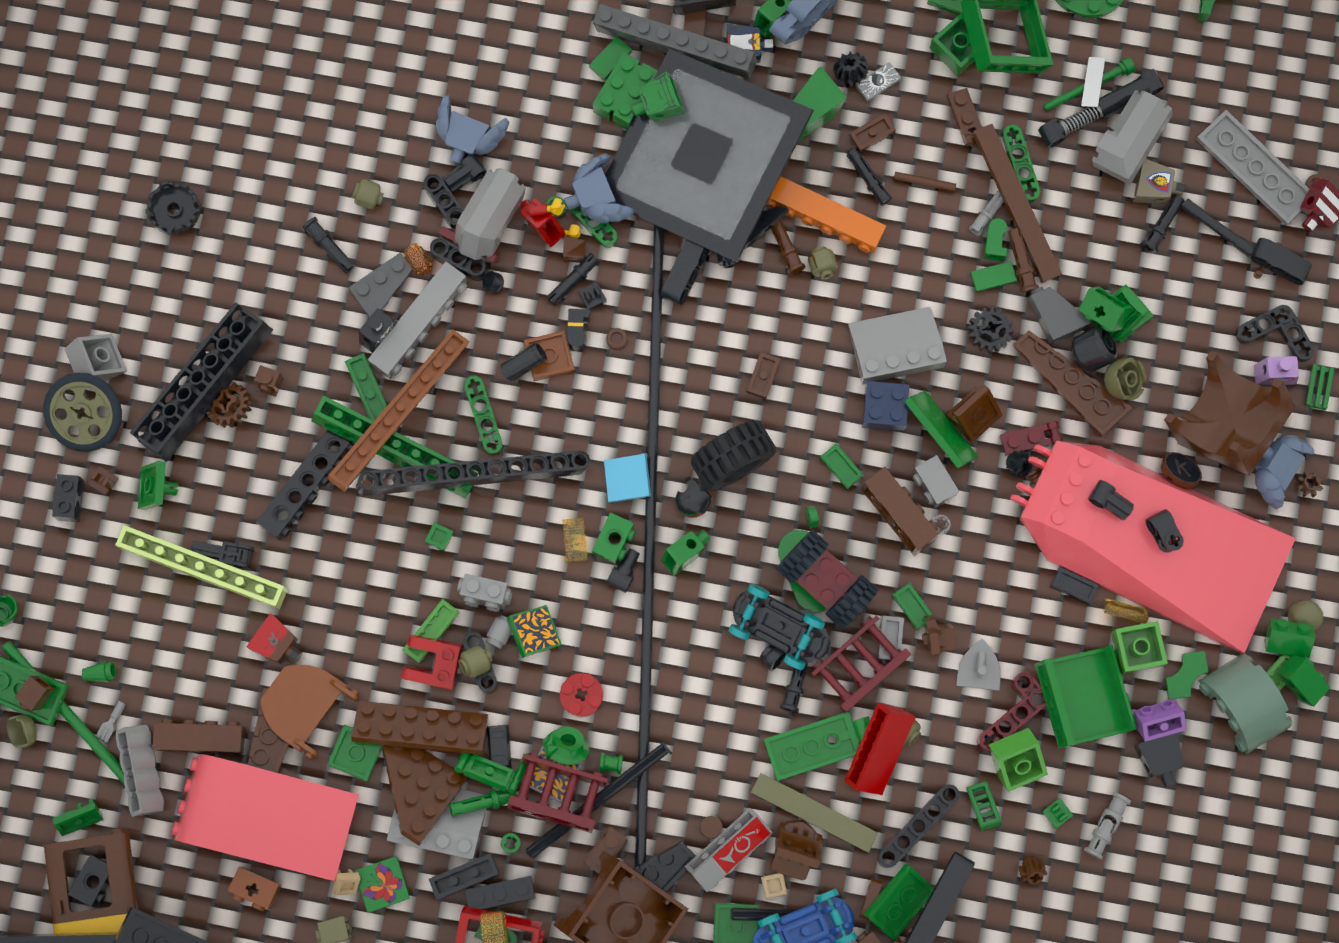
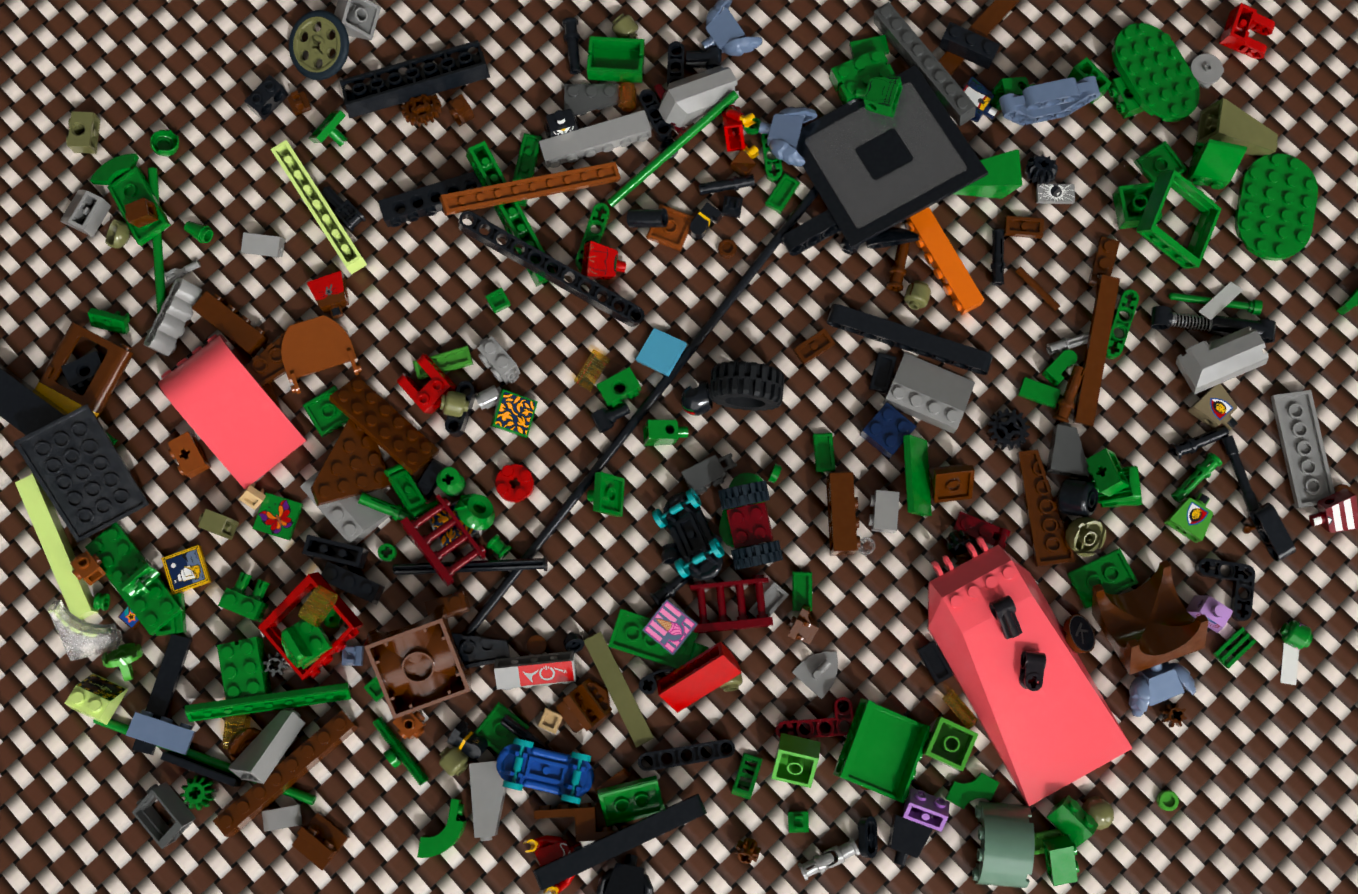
camera: 40 degrees right, 0 degrees up
none -> light grey hinge [241,232,286,258]
none -> green piece [436,467,466,497]
none -> black tile [563,632,584,653]
none -> red torso [581,241,626,279]
none -> green piece [587,36,645,83]
none -> green tile [587,472,625,517]
none -> green piece [607,90,739,208]
none -> black panel [639,668,674,695]
none -> tile [643,599,698,655]
none -> dark grey brick [681,453,737,495]
none -> green tile [765,173,800,214]
none -> black beam [826,304,993,375]
none -> black plate [858,816,878,858]
none -> black tile [869,352,897,394]
none -> green tile [1067,548,1138,609]
none -> bright green torso [1164,493,1213,543]
none -> green pin [1171,452,1222,503]

